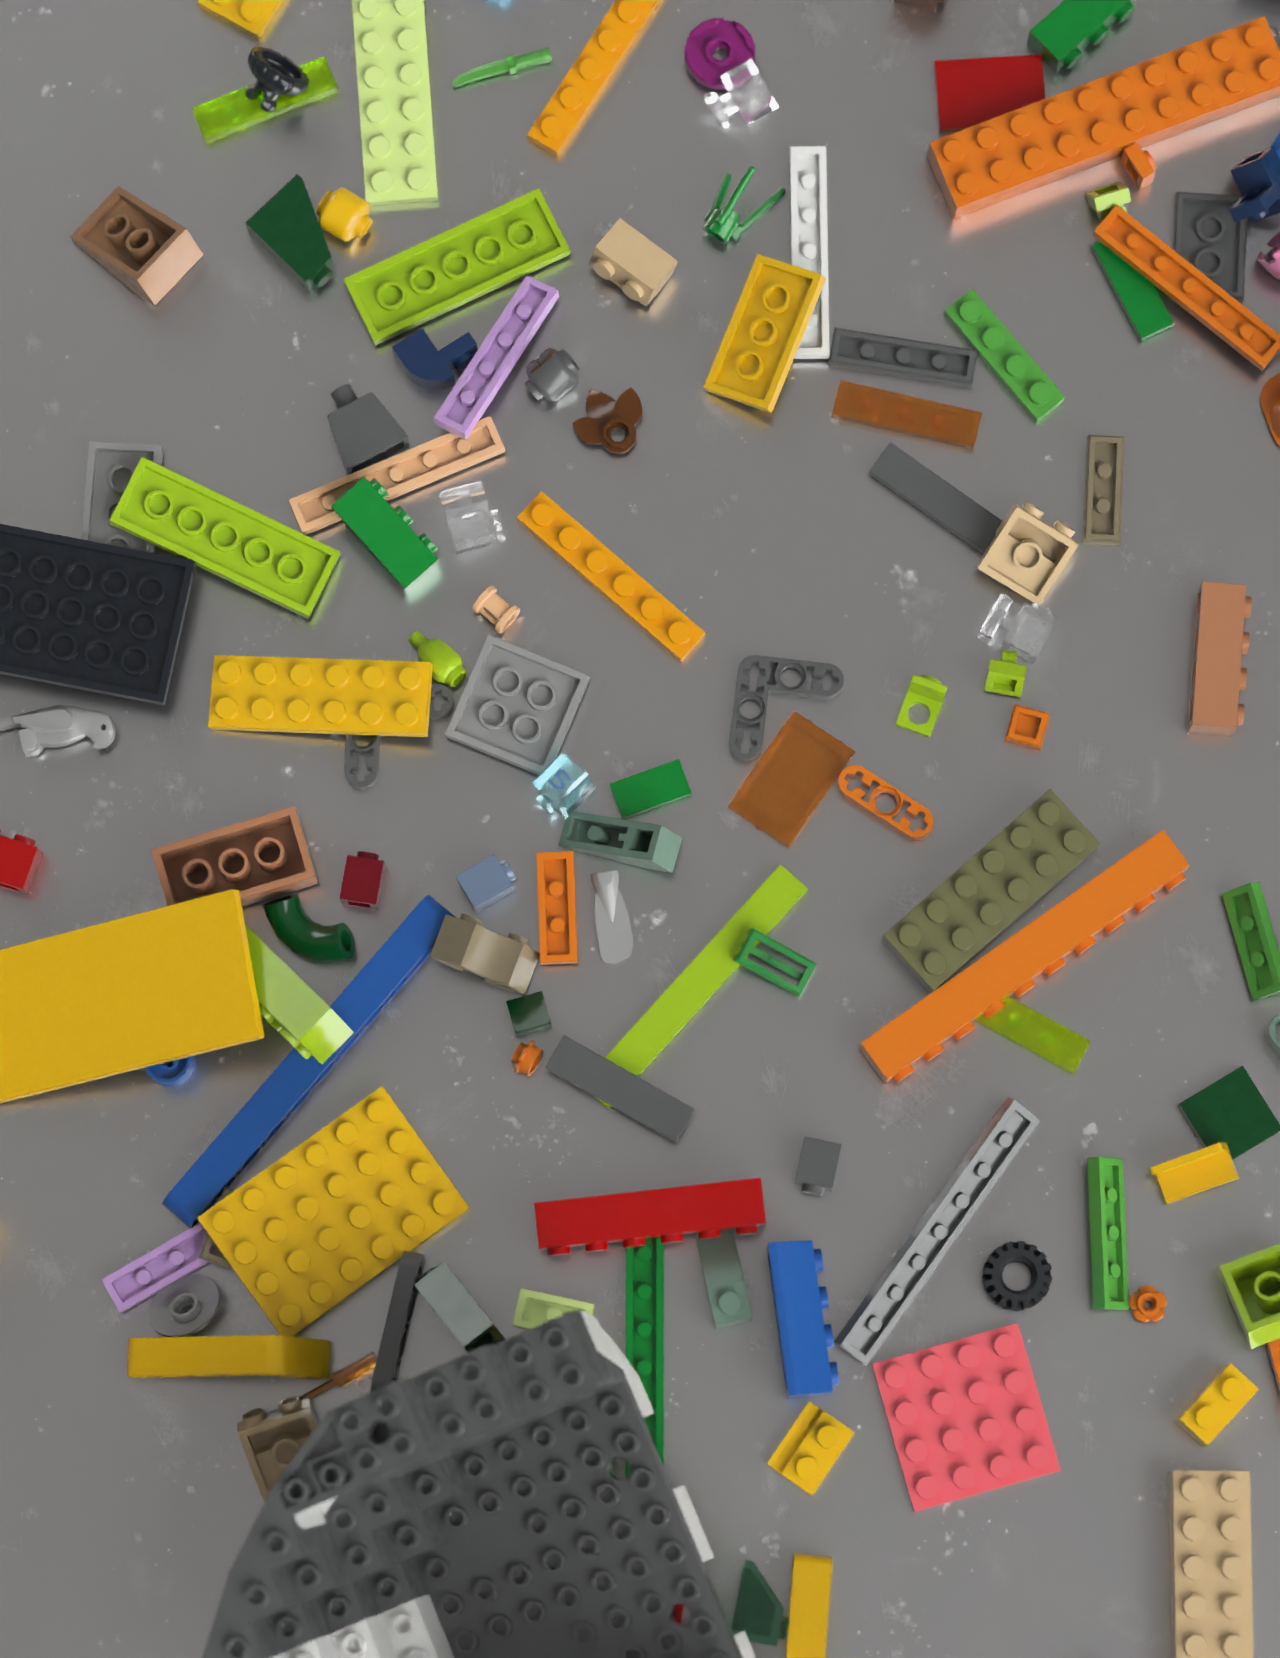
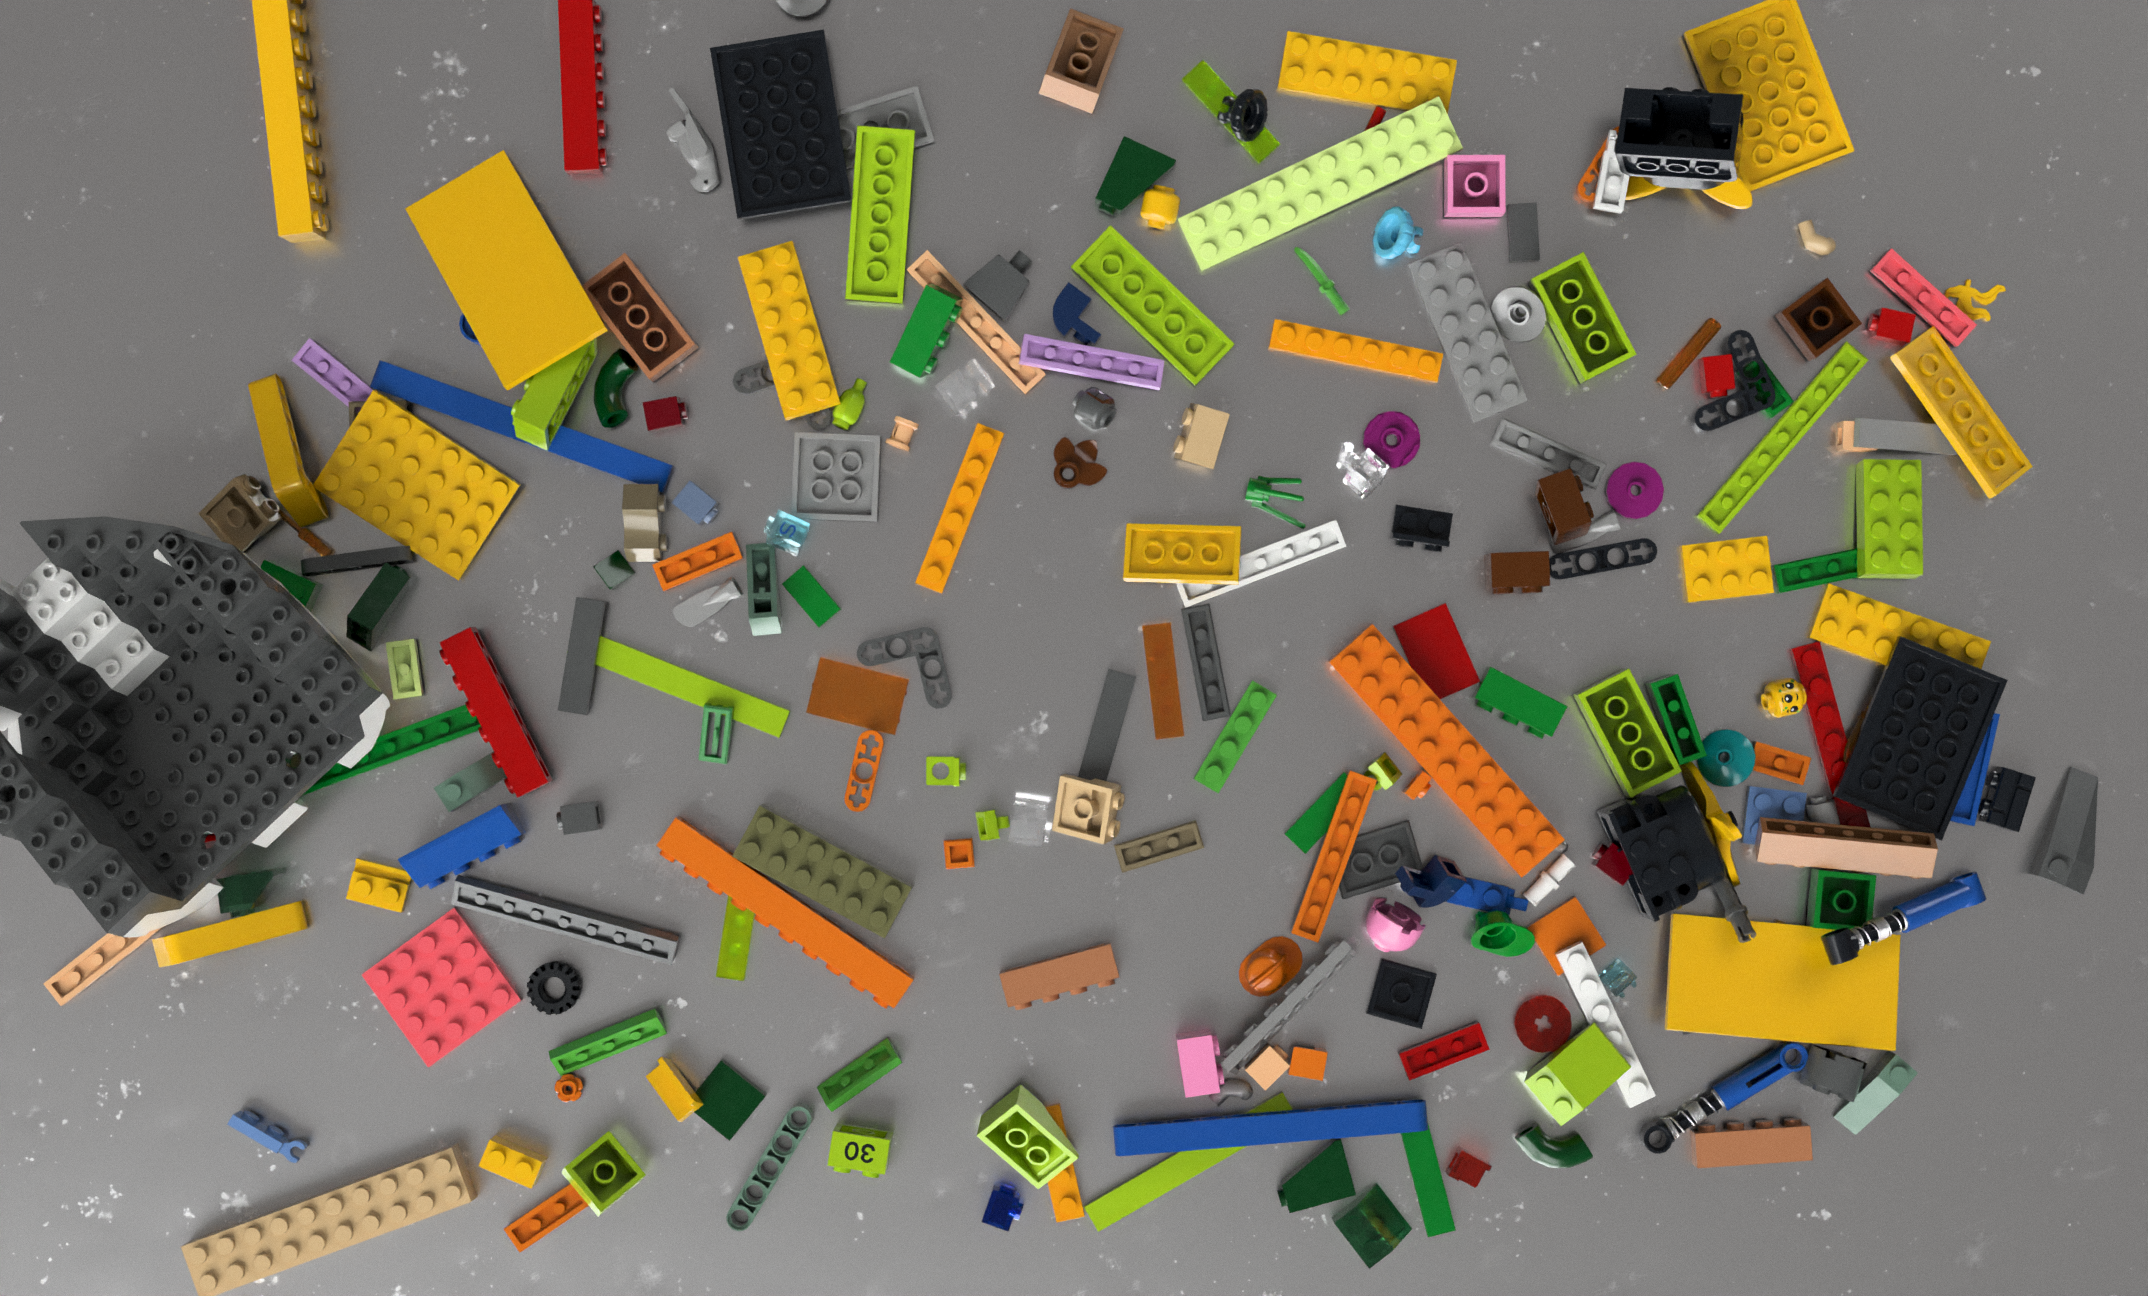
camera: 60 degrees right, 10 degrees up
light grey dish [148,1274,220,1337] -> none
orange plate [511,1040,544,1076] -> none
none -> black bracket [1390,505,1453,552]

